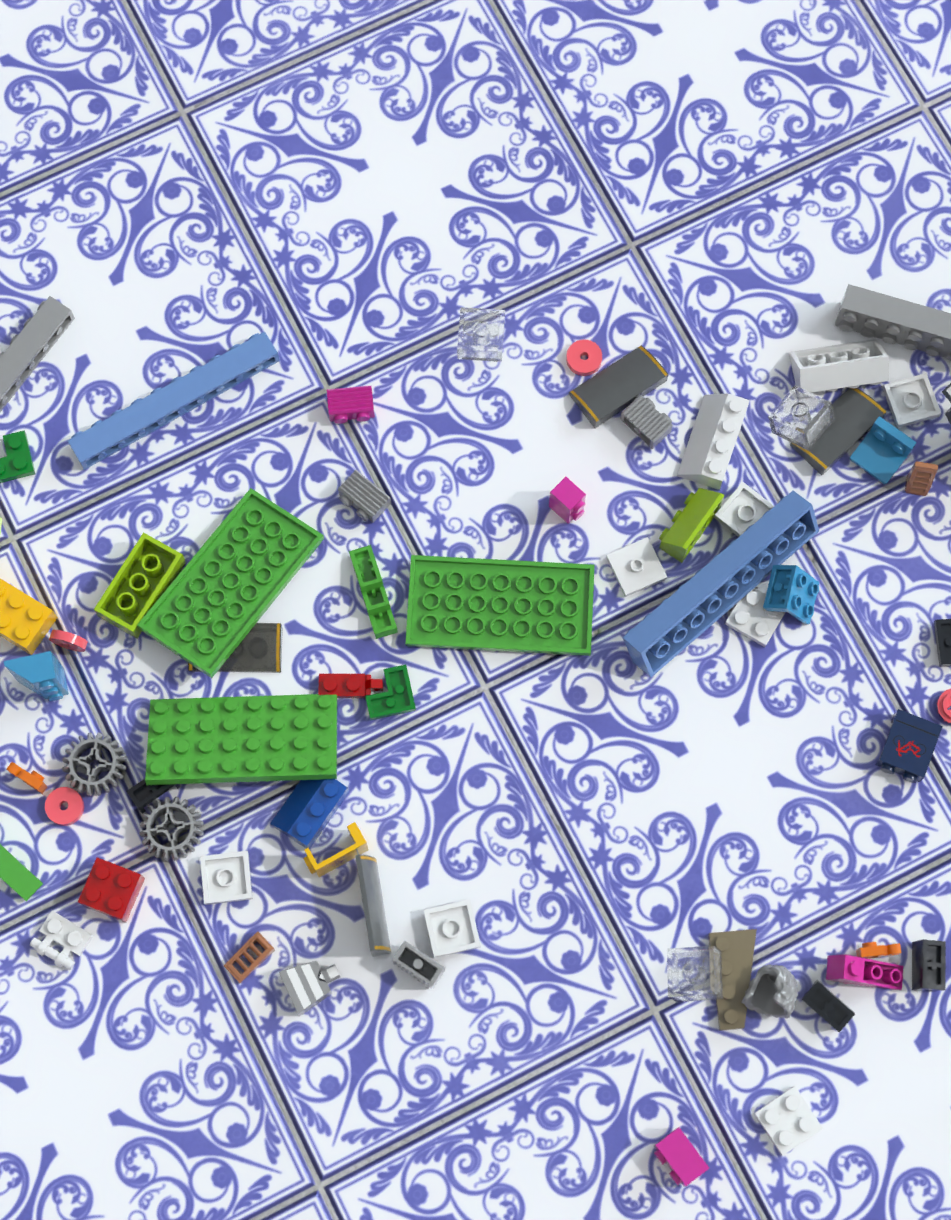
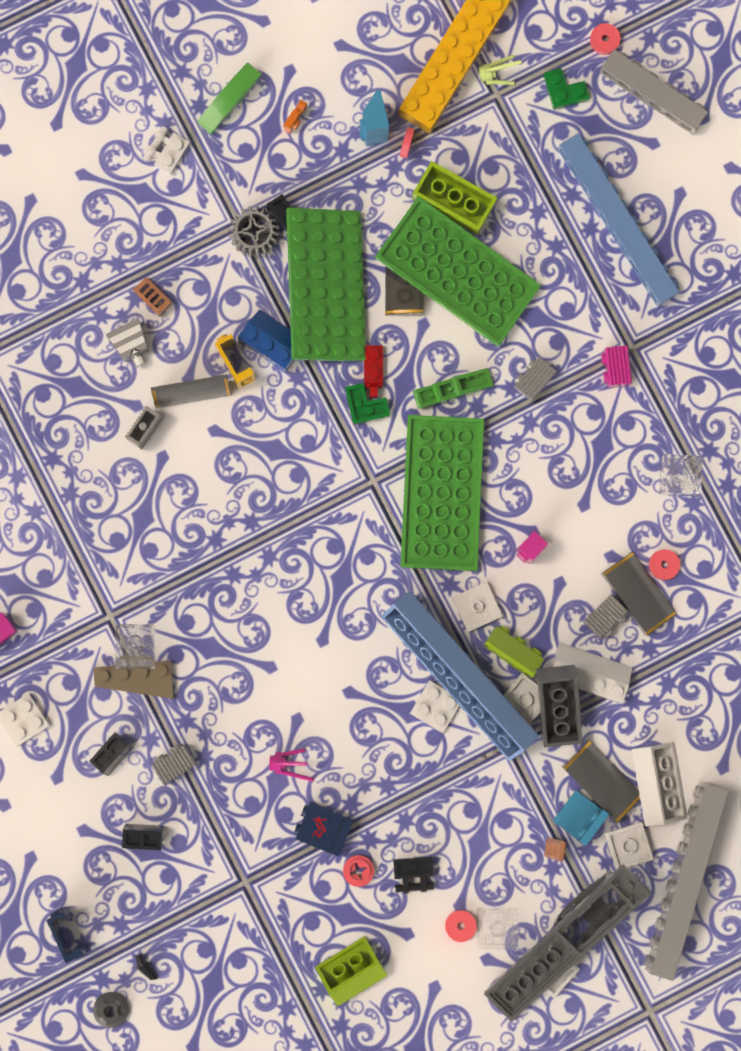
camera: 80 degrees right, 10 degrees up
coral piece [45,787,84,826] -> none
light grey gear [62,732,127,796] -> none
red brick [78,857,145,922] -> none
white plate [200,851,253,905] -> none
white plate [424,899,481,958] -> none
light grey hair [741,965,798,1018] -> none
dark azure bracket [763,565,819,624] -> none
clear brick [768,385,835,451] -> none
dark pink slope [826,954,904,990] -> none
orange plate [856,942,901,959] -> none
none -> light grey brick [151,744,197,785]
none -> dark pink plant [269,748,314,782]
none -> dark grey brick [536,665,583,748]

